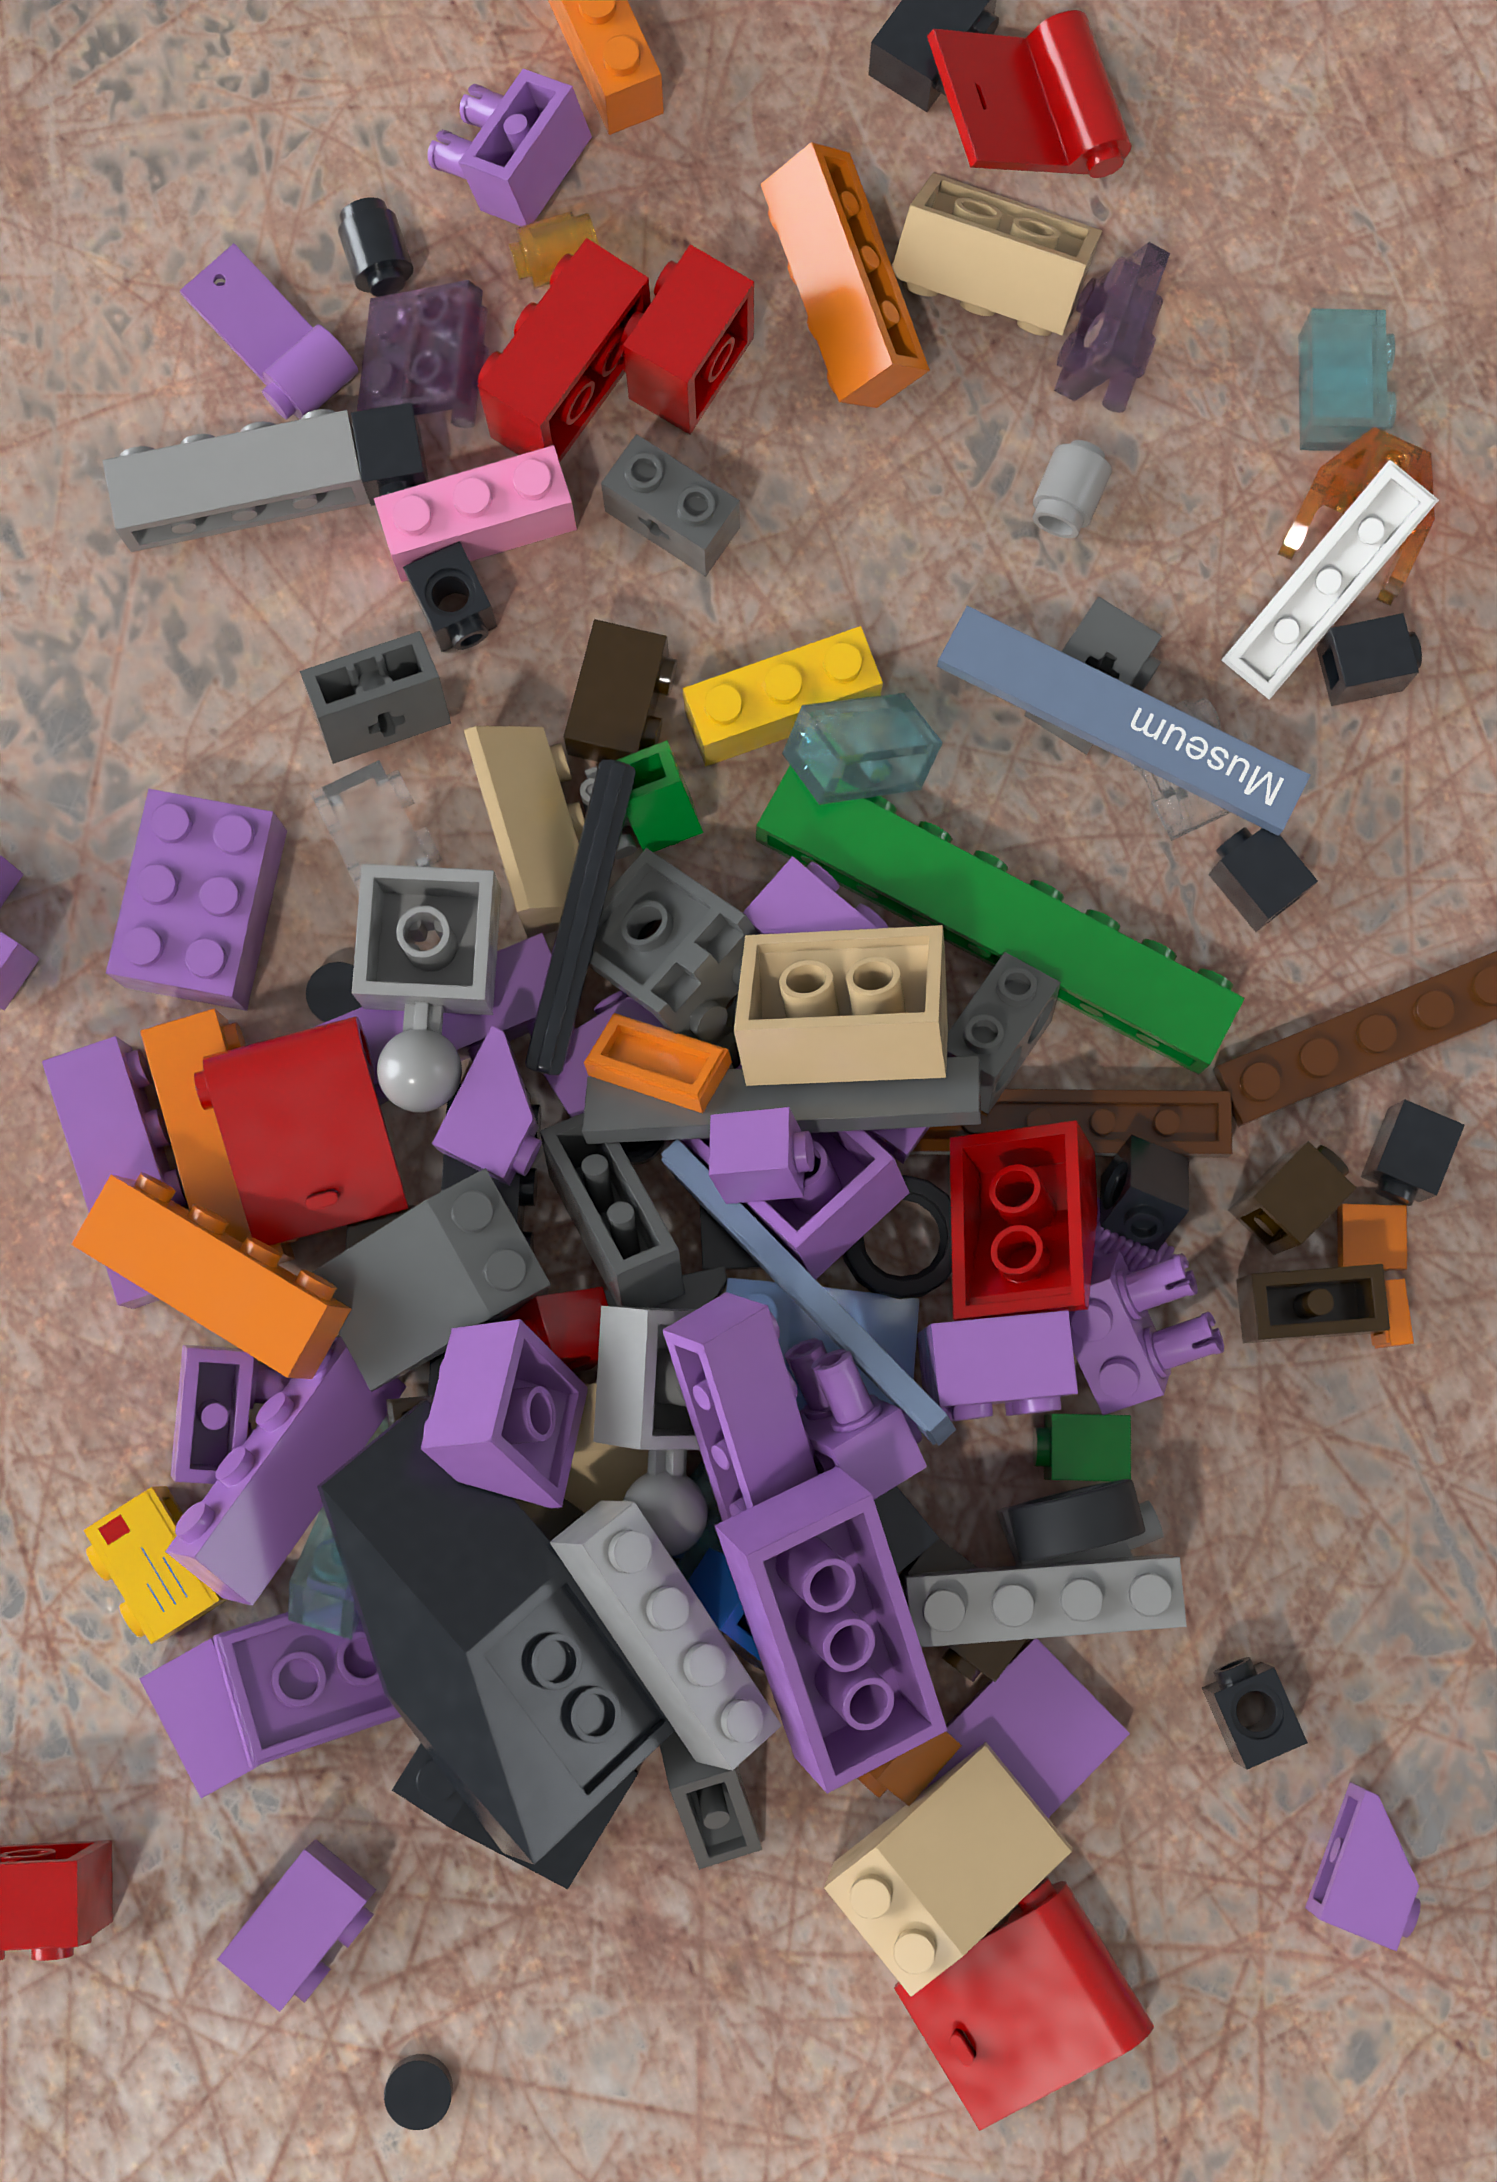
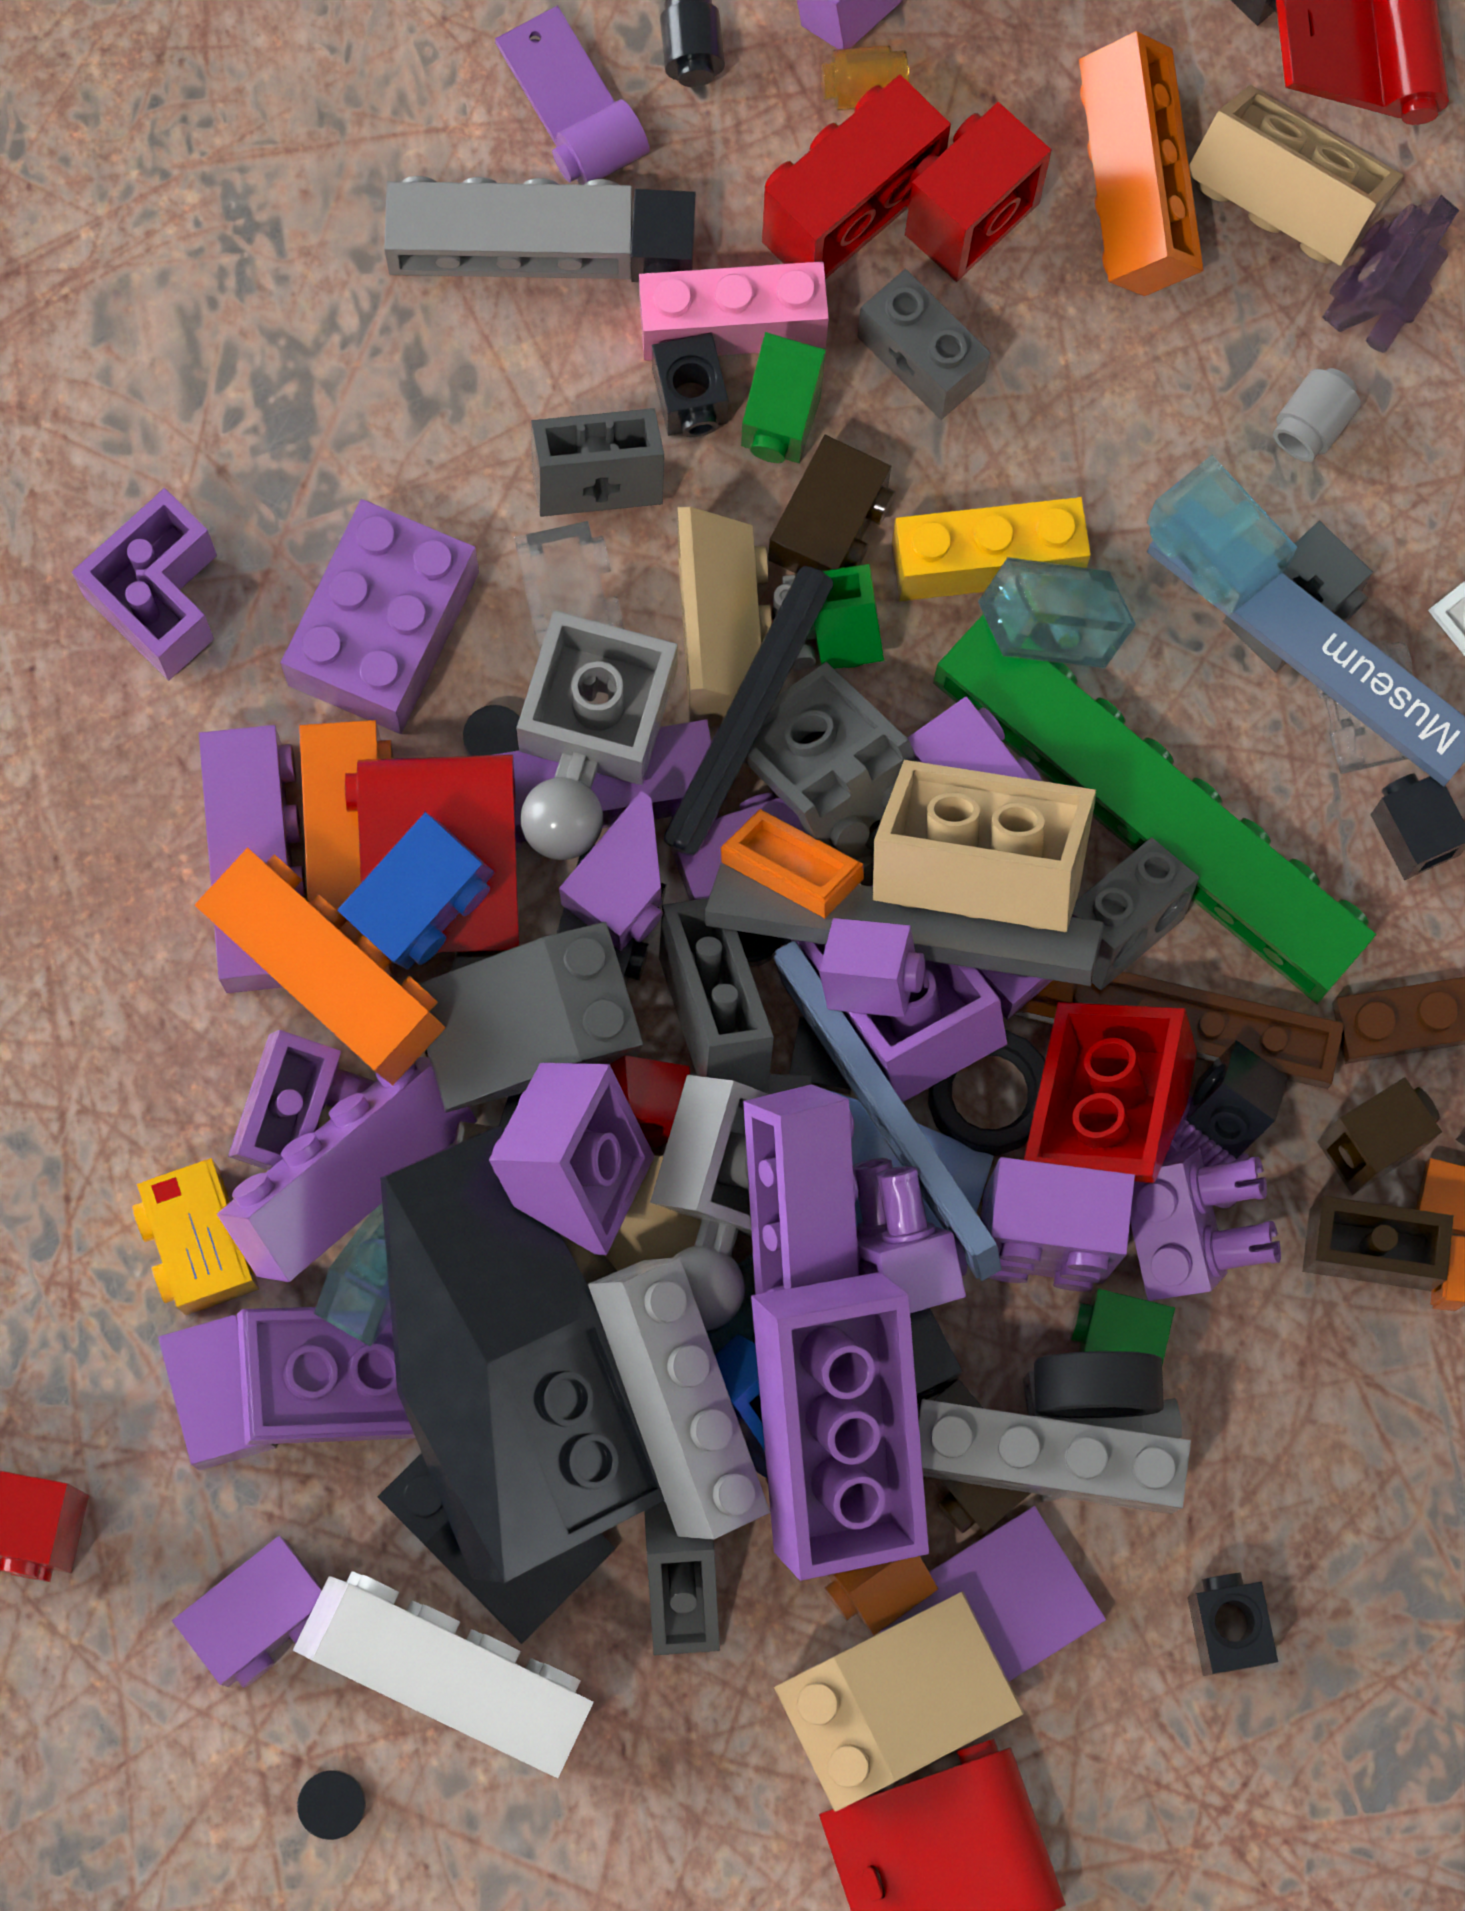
camera: 10 degrees right, 5 degrees down
clear purple plate [357,280,489,428] -> none
medium lavender slope [1305,1782,1420,1952] -> none
none -> white brick [293,1571,594,1778]
none -> blue brick [337,812,495,969]
none -> green slope [741,332,826,464]
none -> clear light blue brick [1147,455,1298,615]

